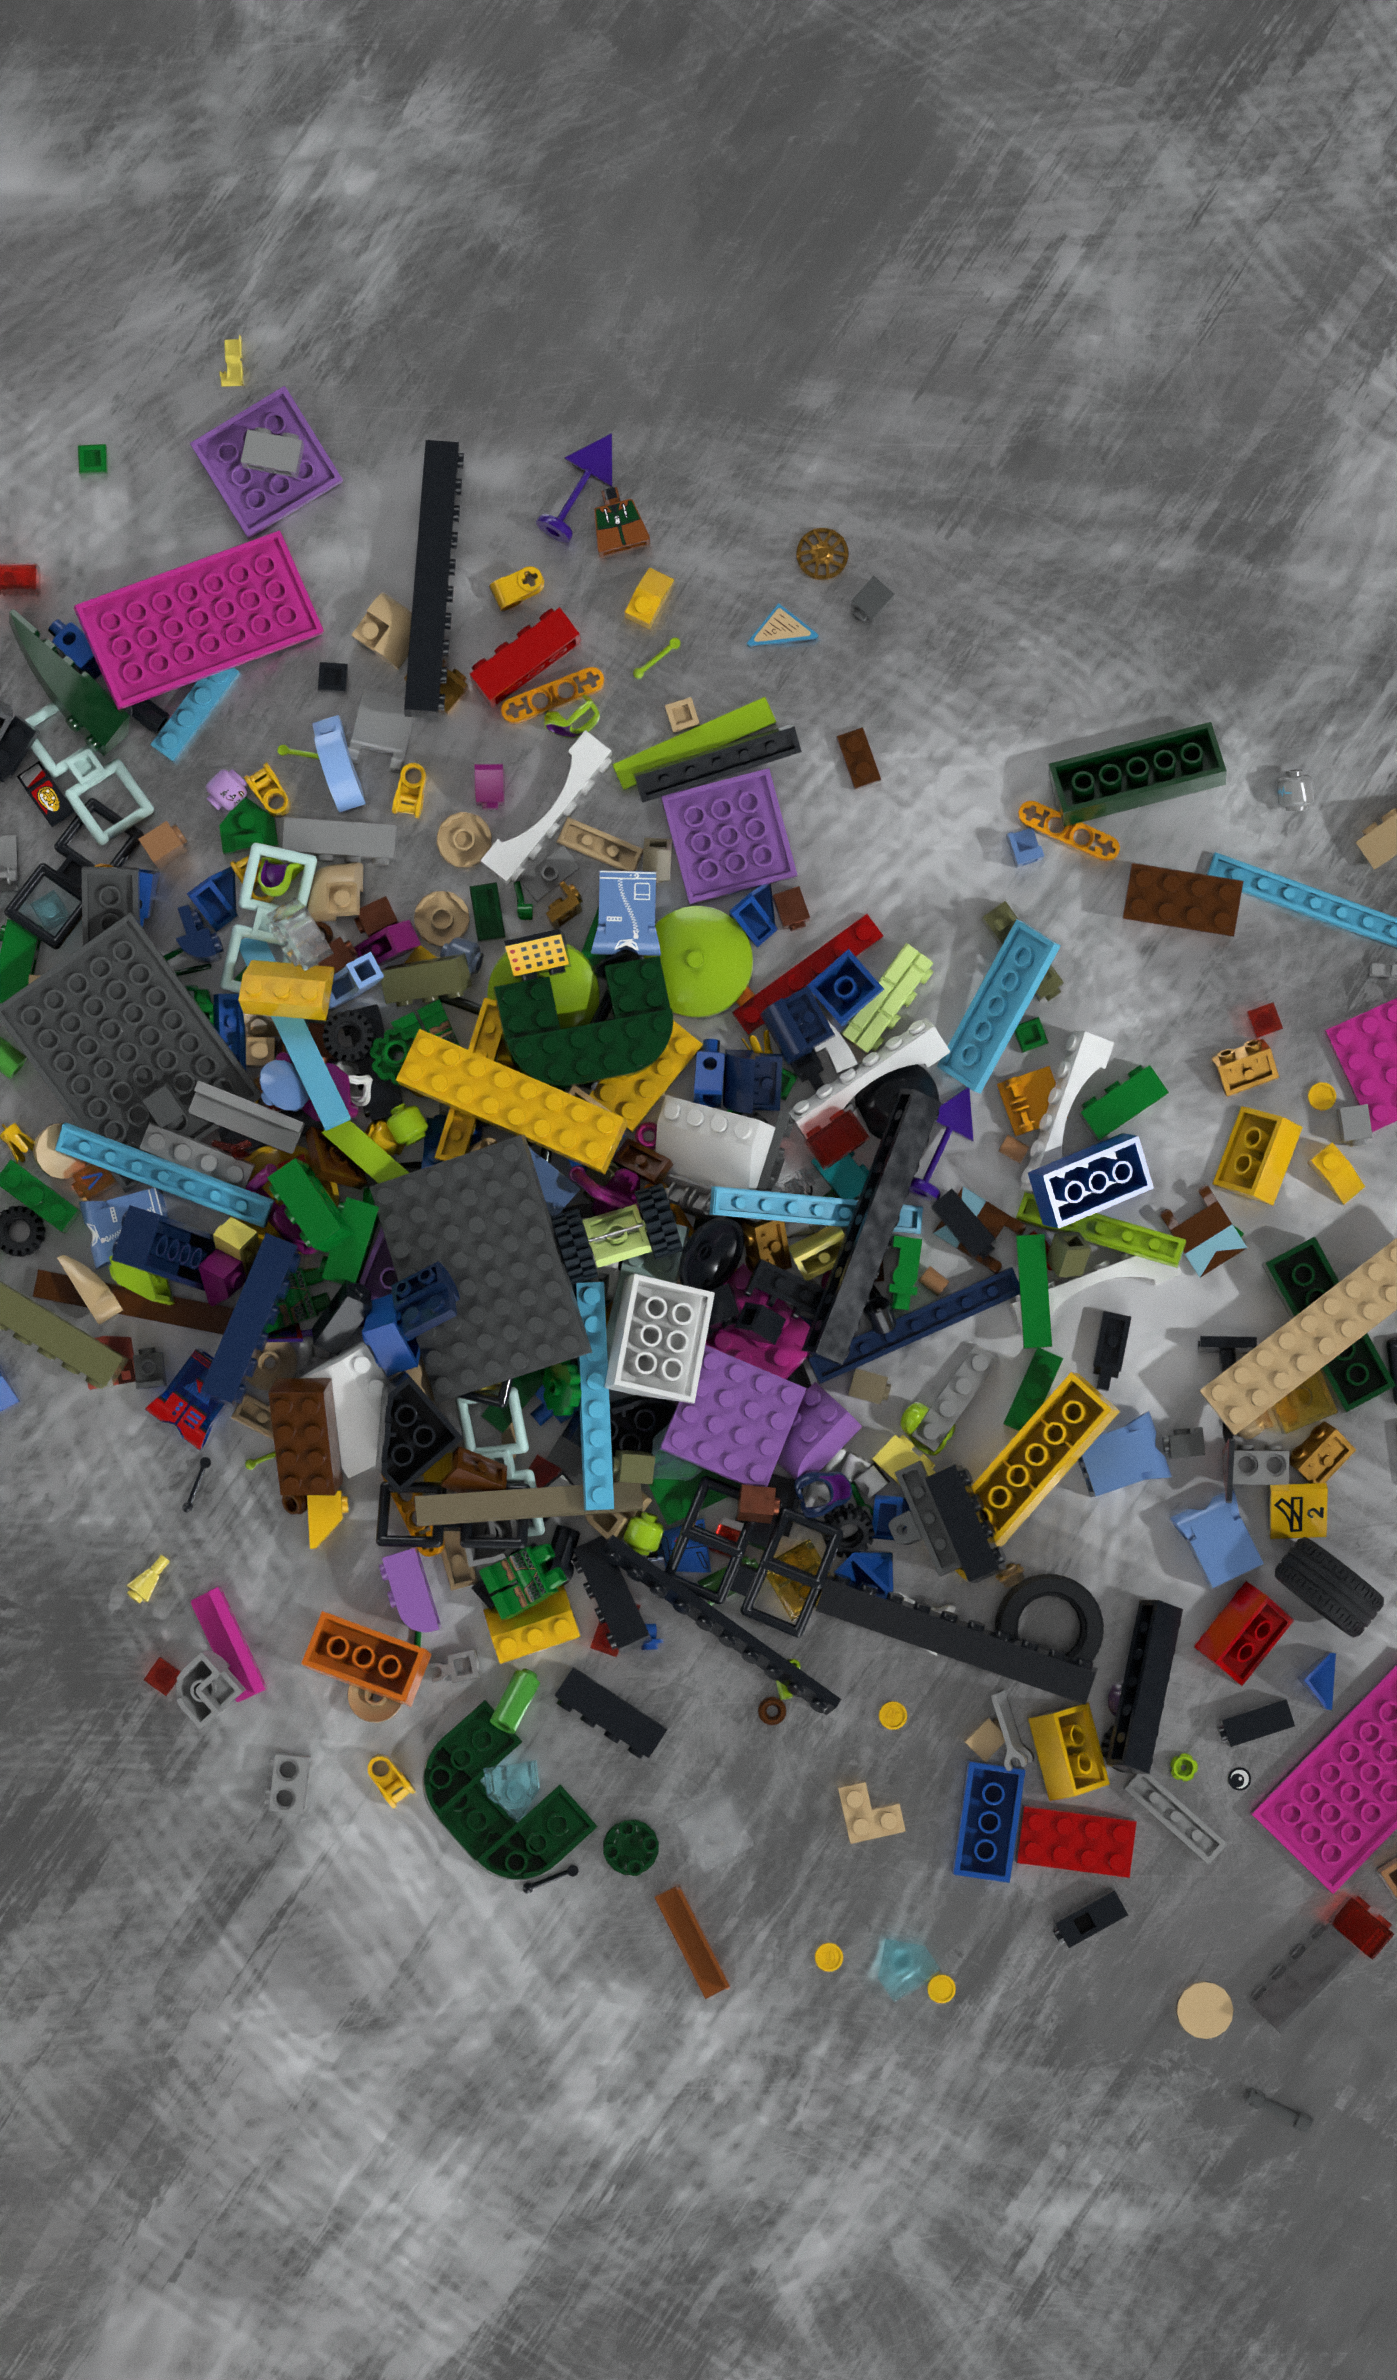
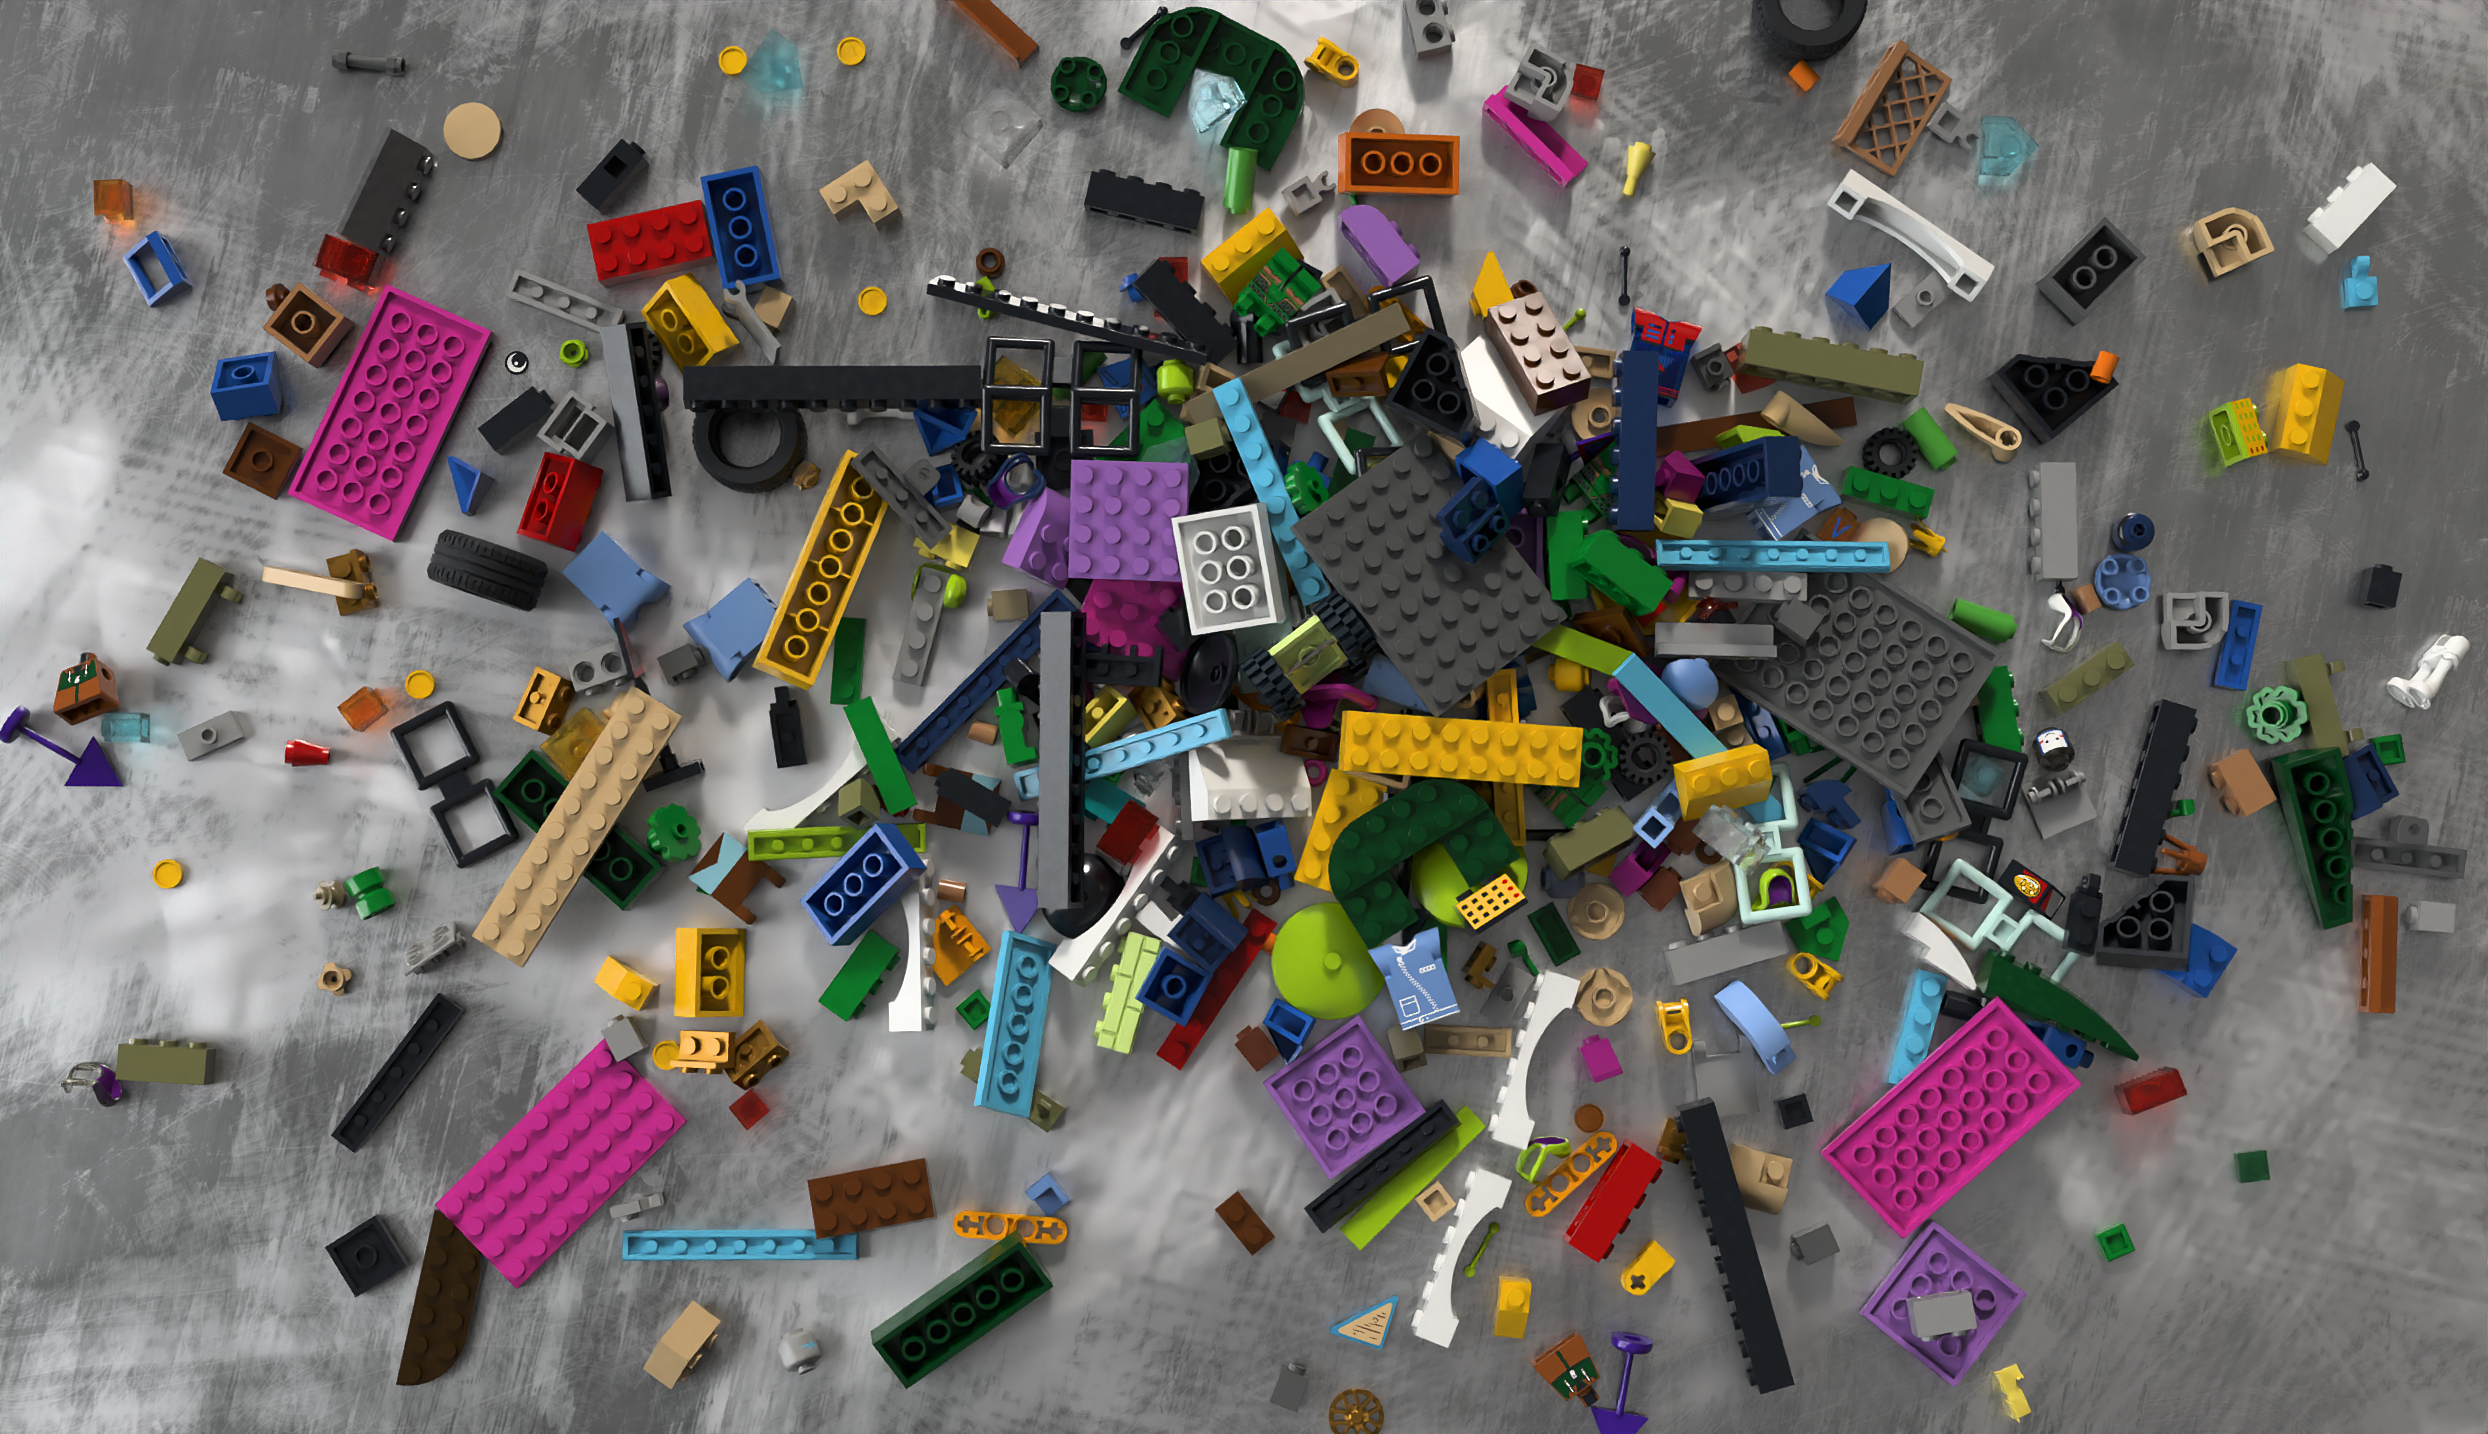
camera: 160 degrees right, 0 degrees up
lavender head [206,769,248,811] -> none
lime head [386,1103,428,1147] -> none
black brick [735,1302,786,1345] -> none
copper brick [737,1484,780,1524] -> none
black brick [925,1464,1007,1583] -> none
yellow tile [1269,1483,1328,1539] -> none
none -> light grey plate [536,389,615,465]
none -> green plant [647,804,701,864]
none -> bracket [670,1030,736,1074]
none -> reddish brown plate [1252,878,1281,906]
none -> white arch [1411,1166,1512,1348]
none -> clear orange piece [1574,1103,1604,1133]
none -> dark grey brick [1790,1221,1840,1265]
none -> white slope [1900,912,1977,991]

